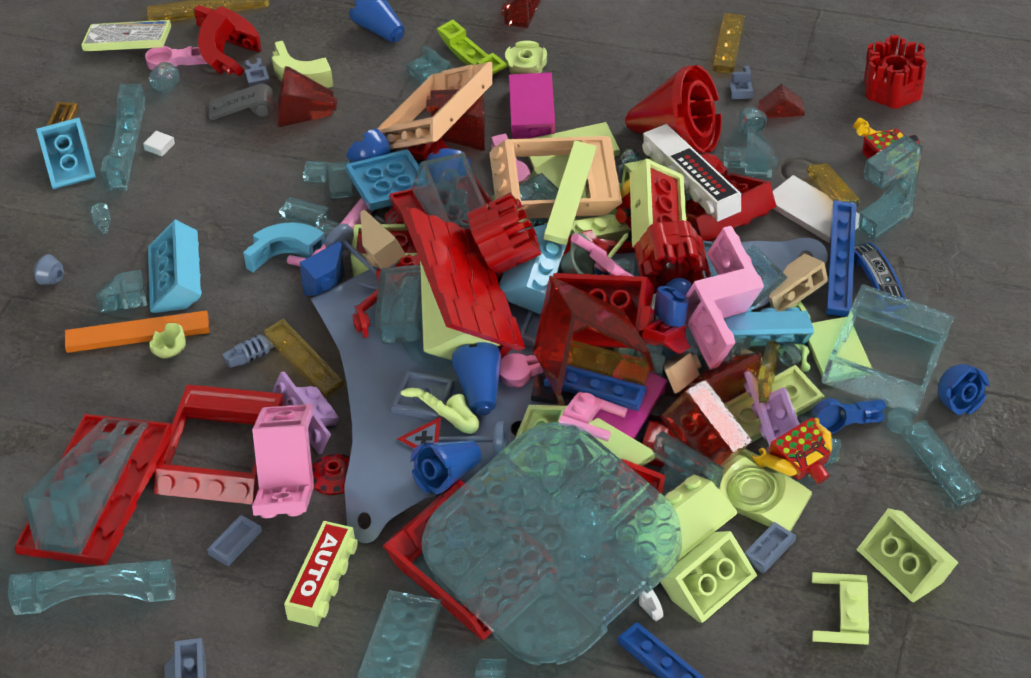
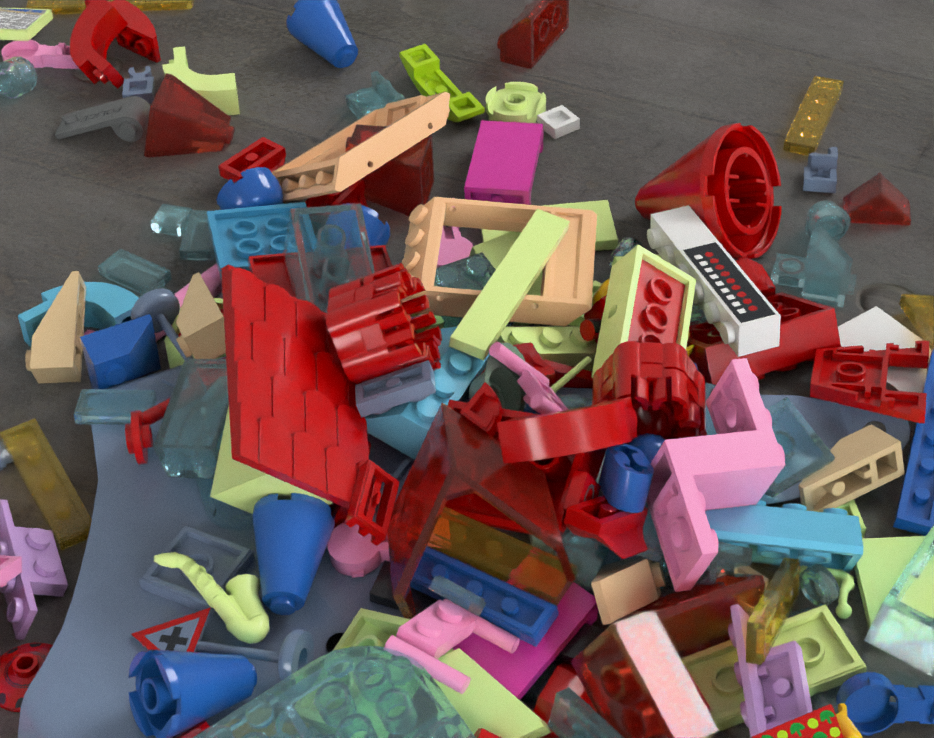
camera: 10 degrees right, 5 degrees down
none -> tan slope [25,271,86,384]
none -> clear light blue tile [73,389,157,425]
none -> red slope [218,137,286,183]
none -> red tile [345,460,400,546]
none -> sand blue plate [355,360,436,418]
none -> clear light blue tile [428,575,486,616]
none -> red tile [460,382,502,438]
none -> red arch [497,397,638,464]
none -> white tile [537,105,580,139]
none -> red wing [810,340,930,423]

